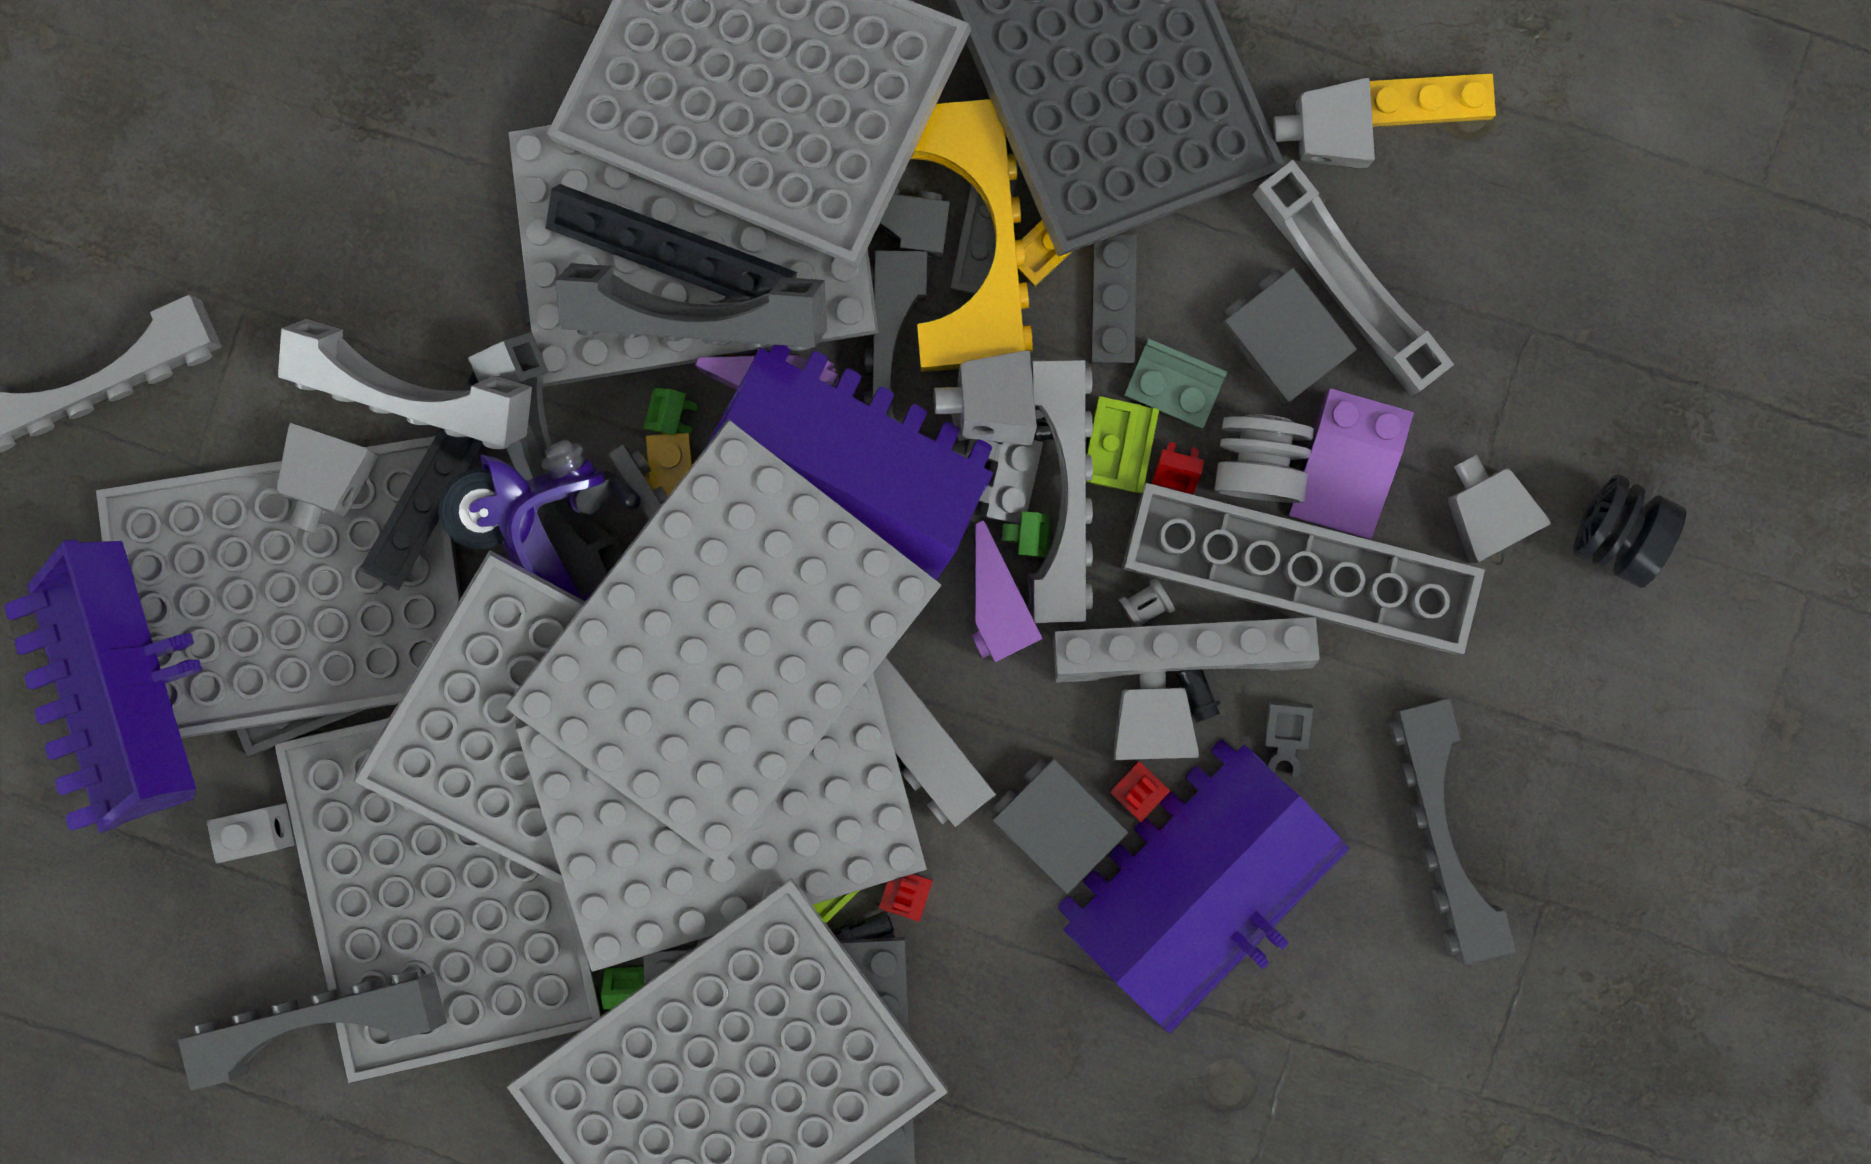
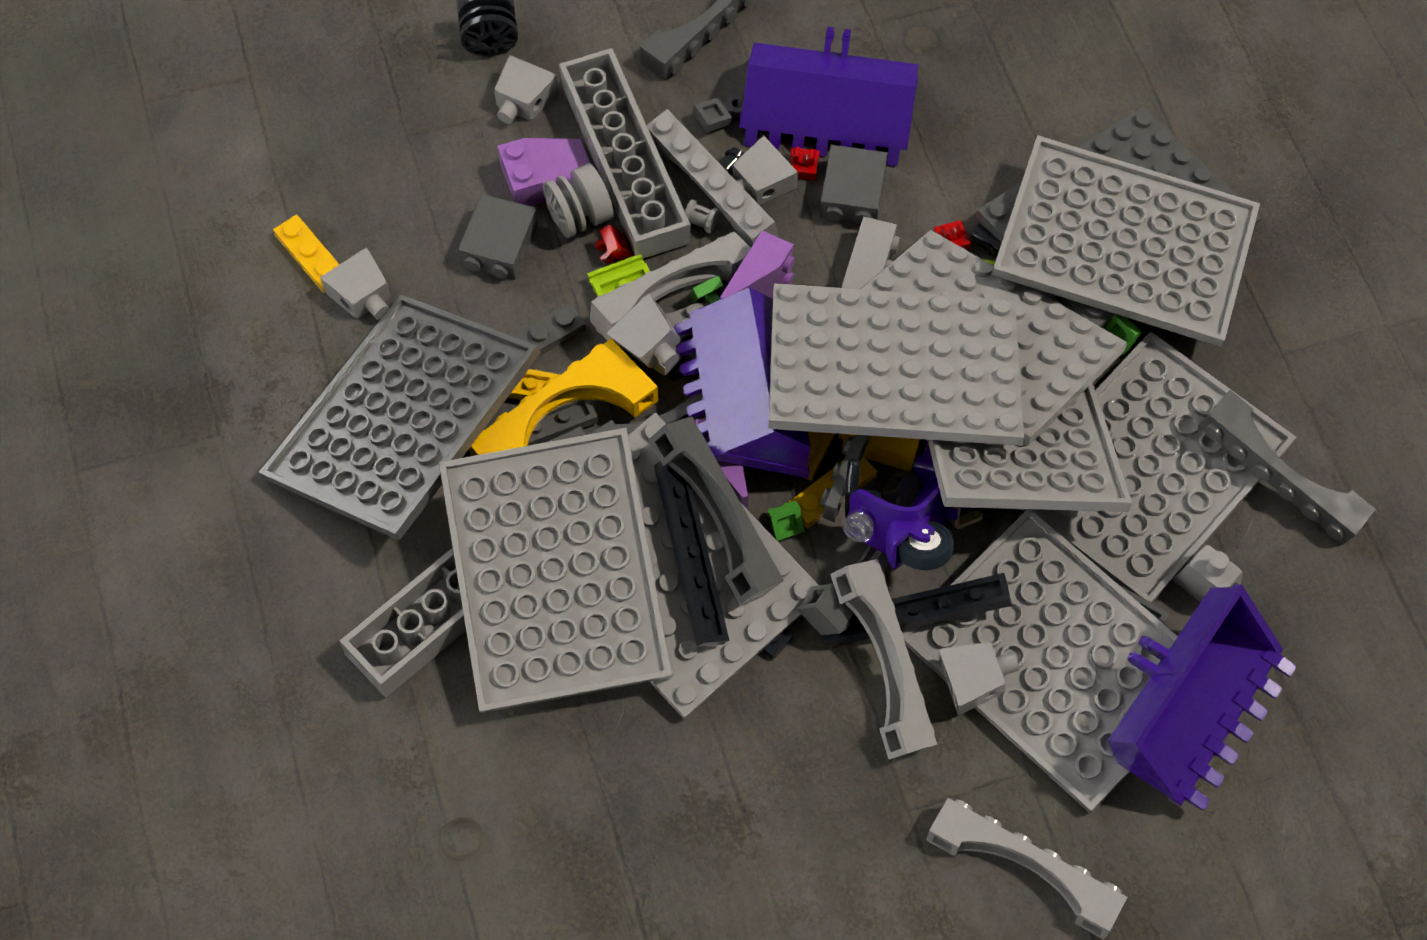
camera: 125 degrees left, 25 degrees down
sand green plate [1123,338,1227,430] -> none
light grey arch [1252,160,1454,397] -> none

